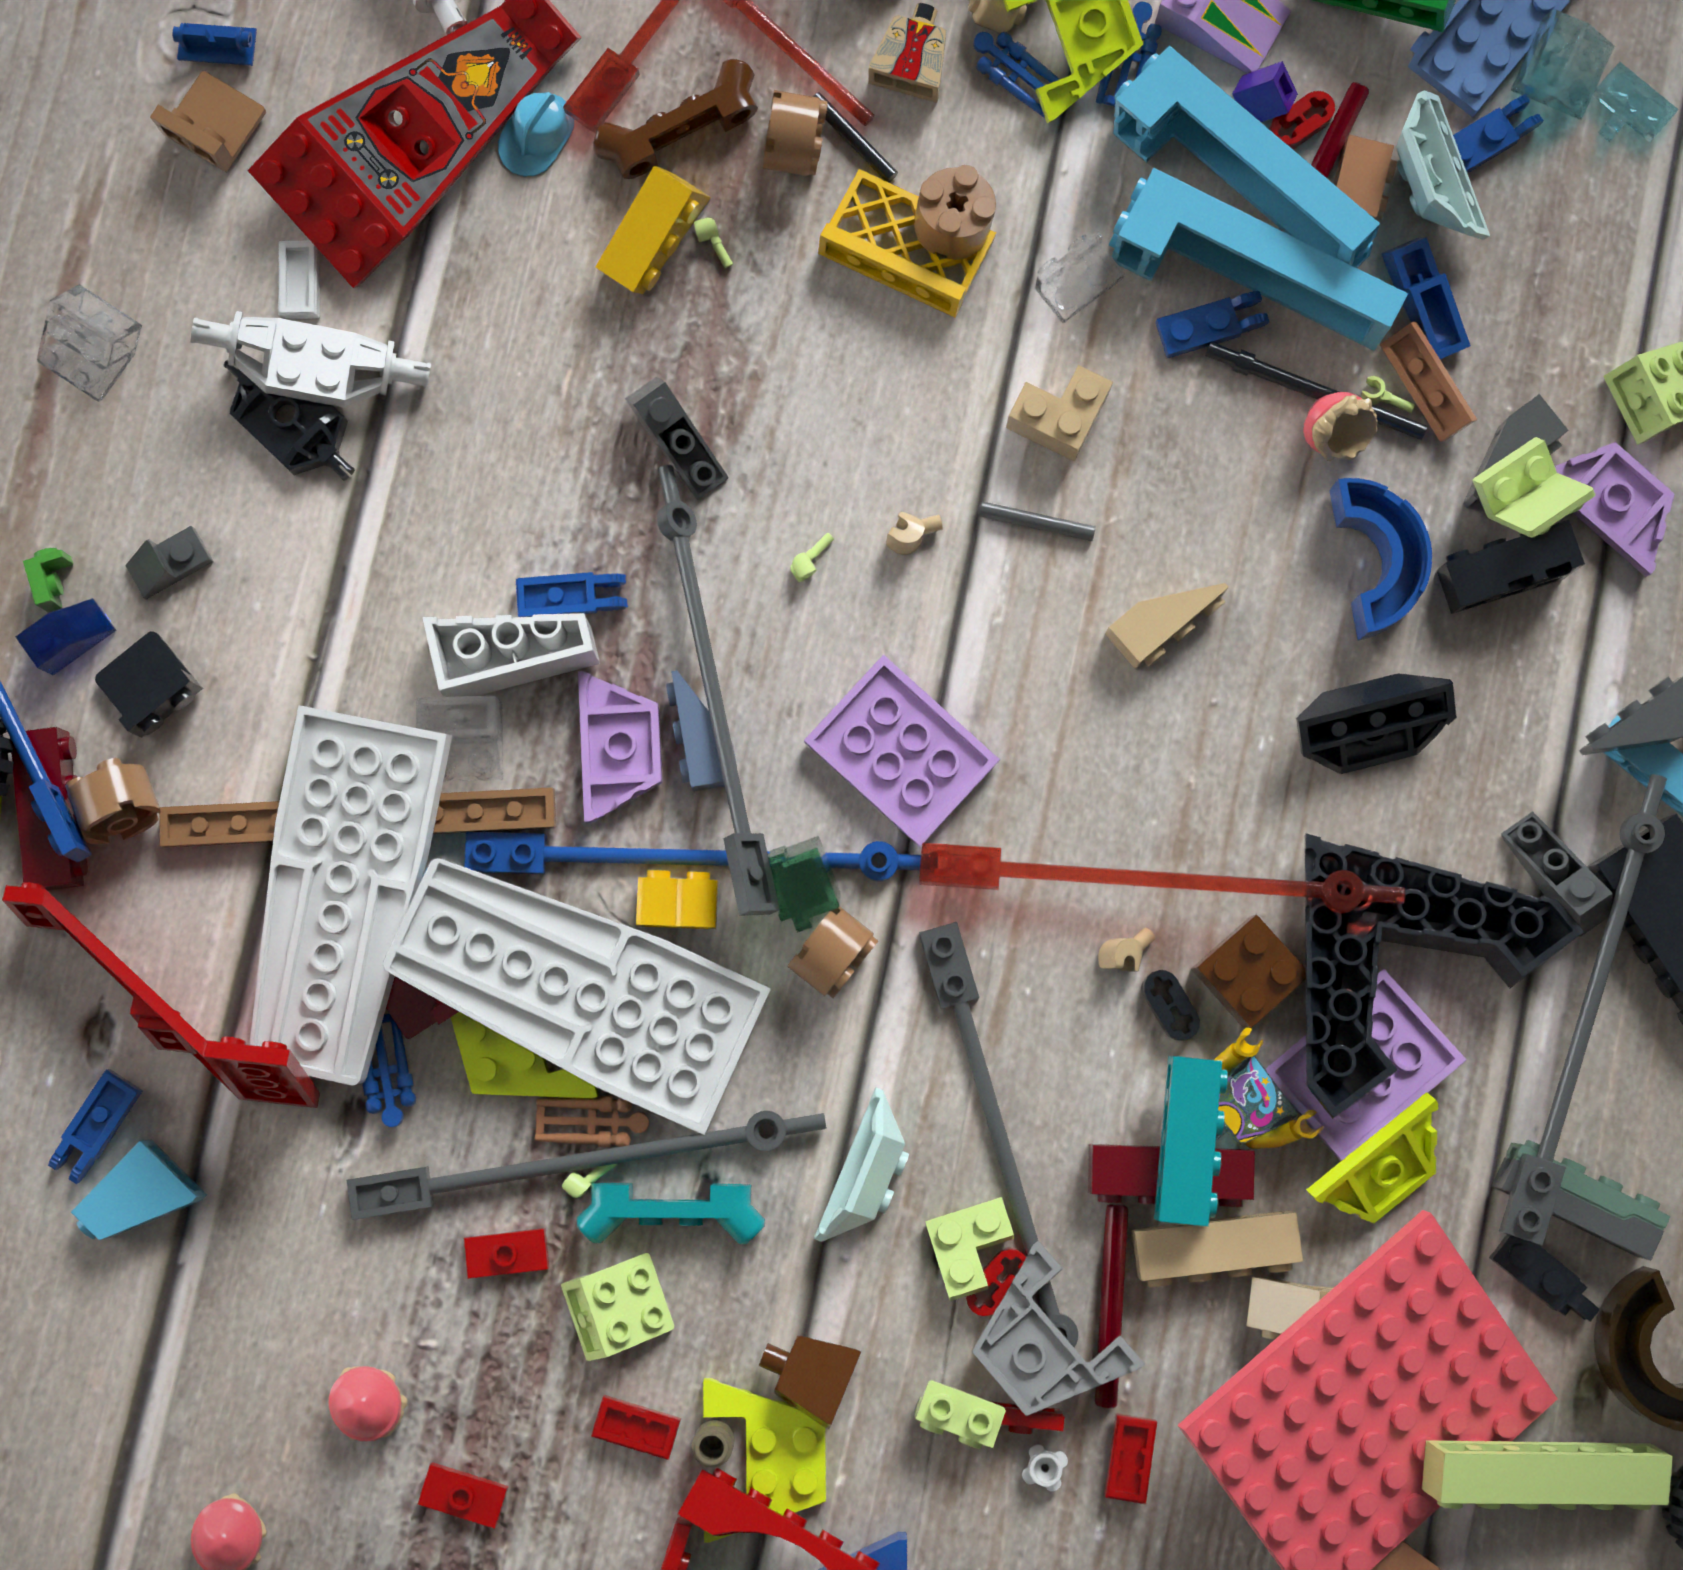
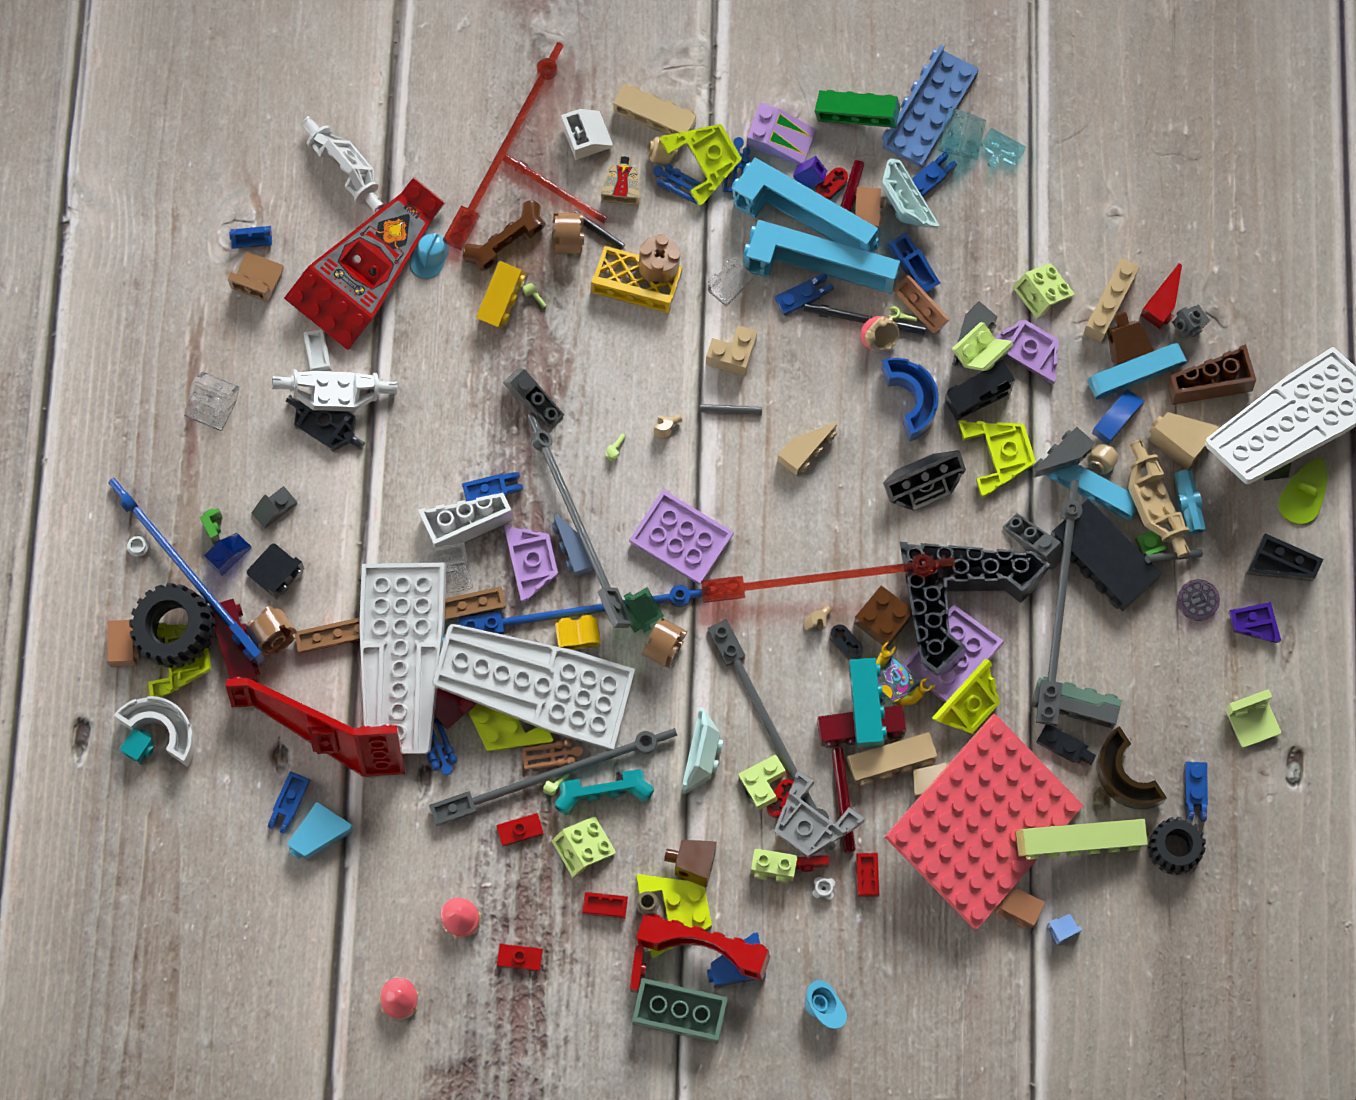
camera: 15 degrees left, 10 degrees down
none -> neon yellow wing [958,420,1036,498]

